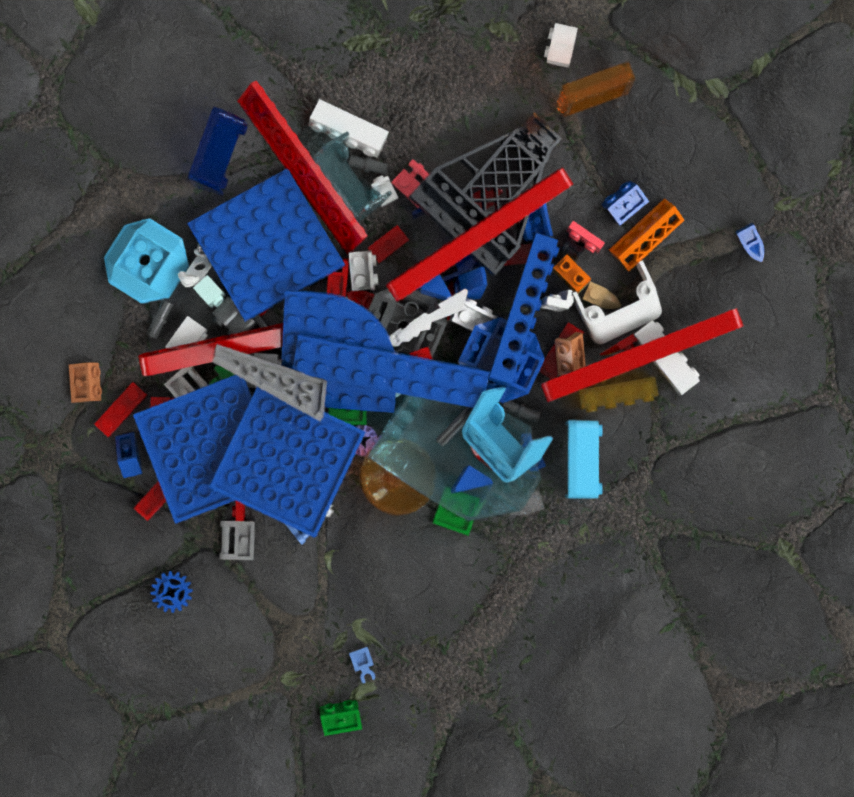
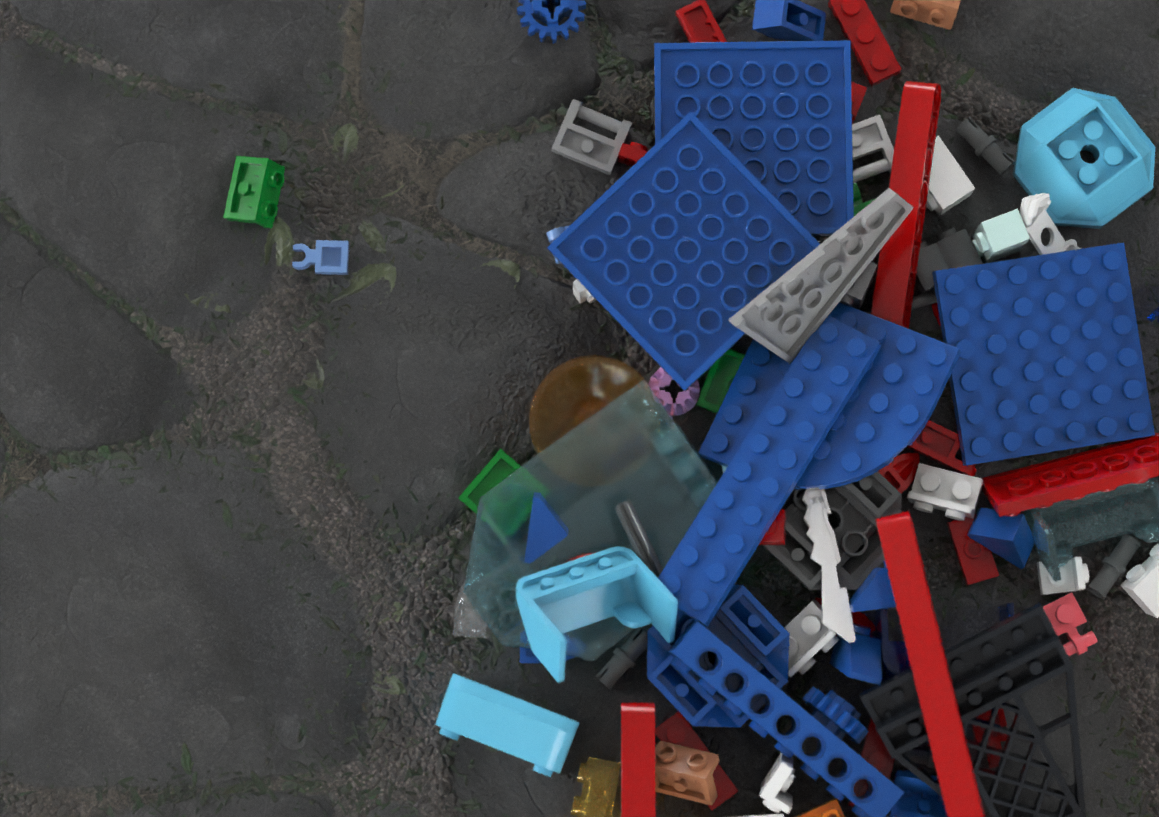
camera: 110 degrees right, 5 degrees down
none -> blue gear [802,687,869,744]
none -> blue slope [967,507,1035,569]

